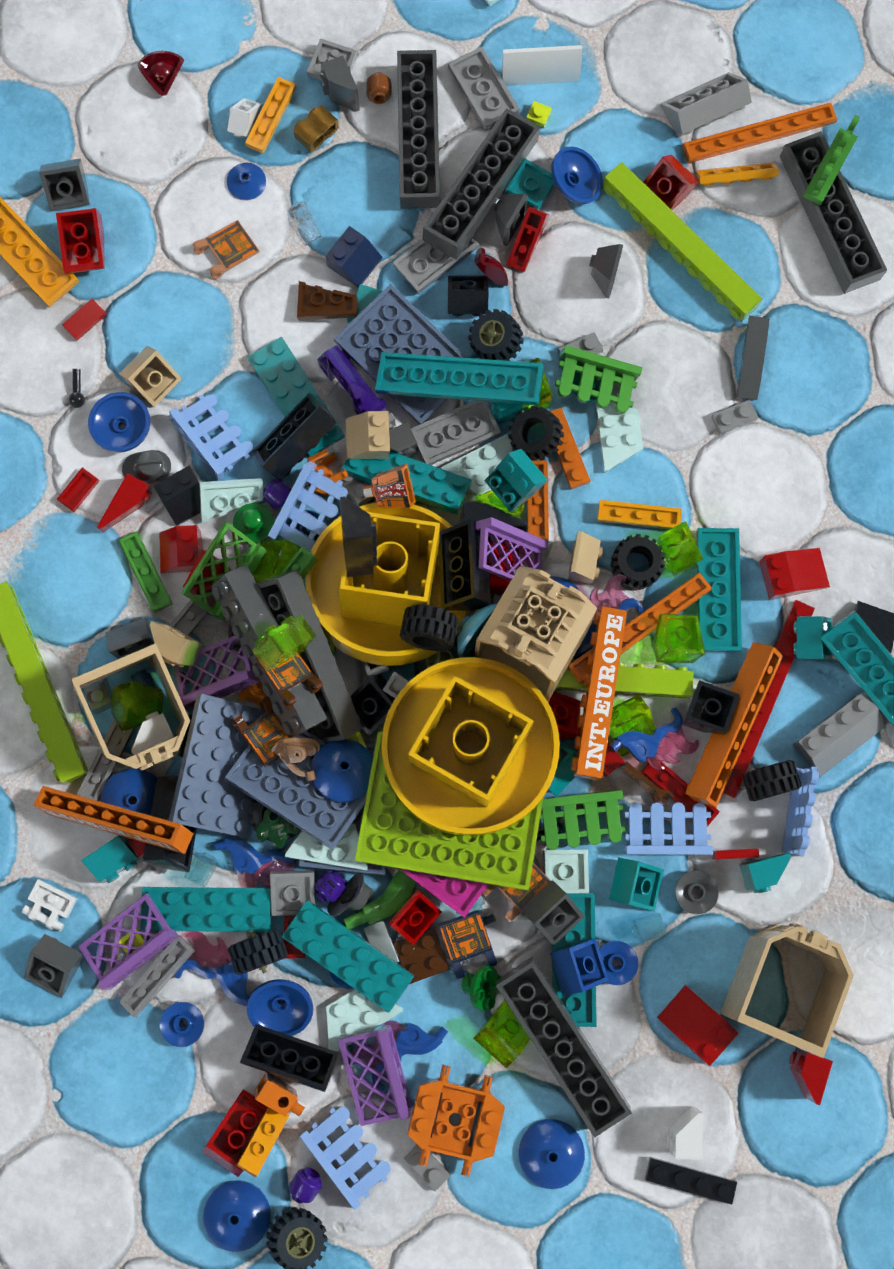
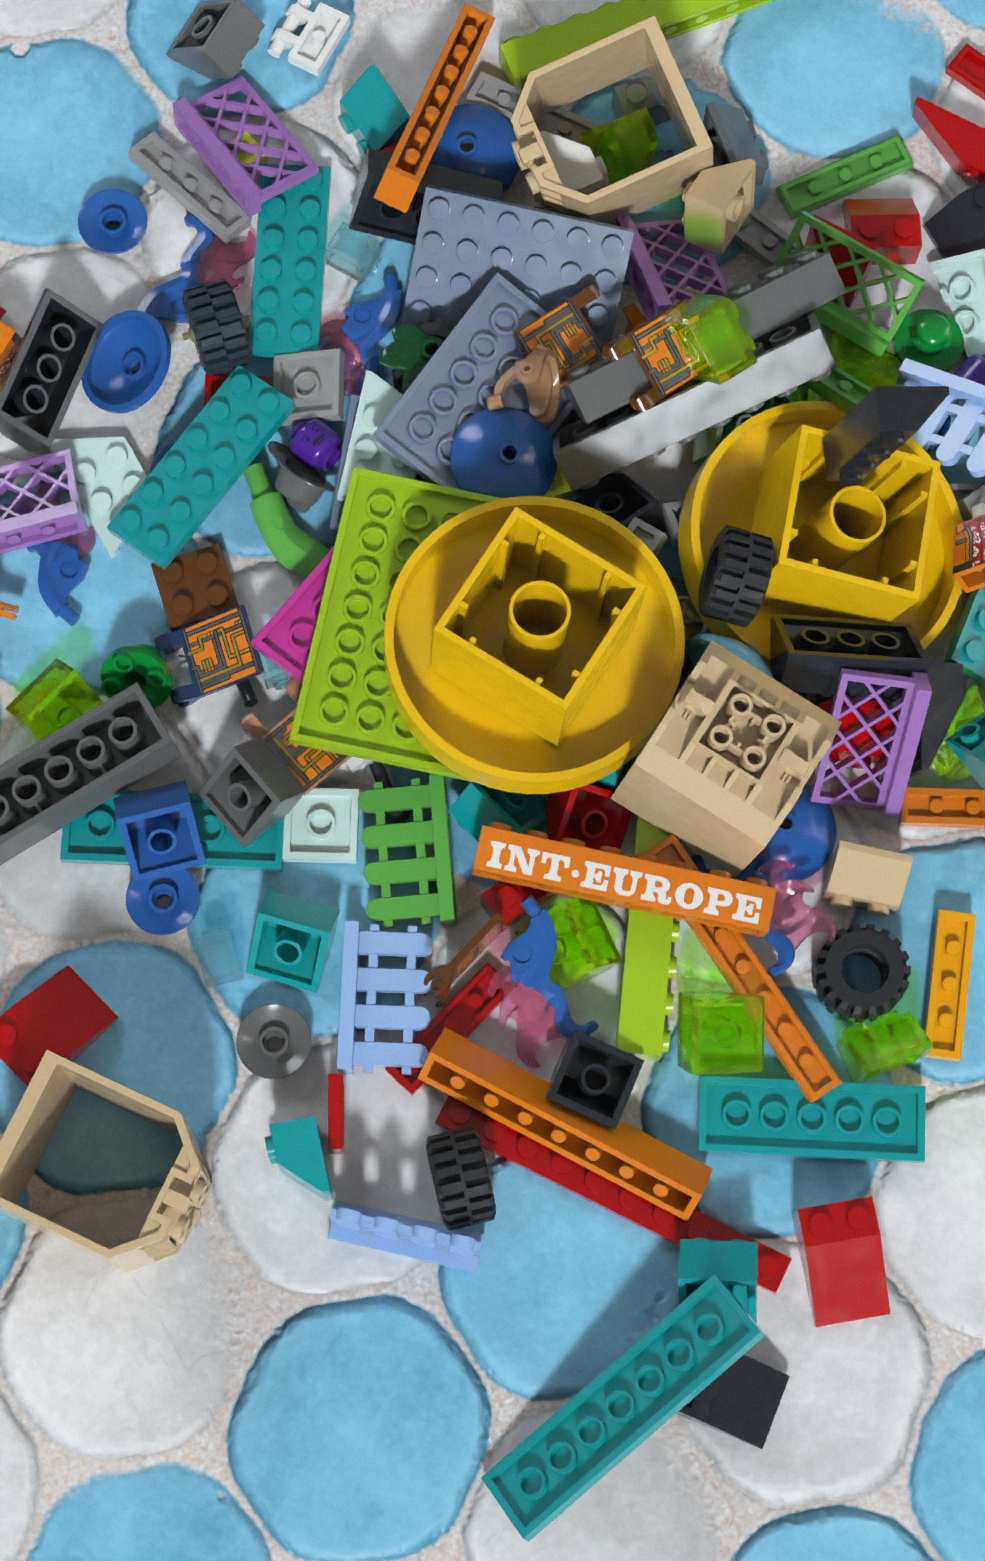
camera: 90 degrees right, 5 degrees down
white slope [364,920,400,963] -> none
red slope [388,889,442,945] -> none
light grey slope [793,691,885,778] -> none

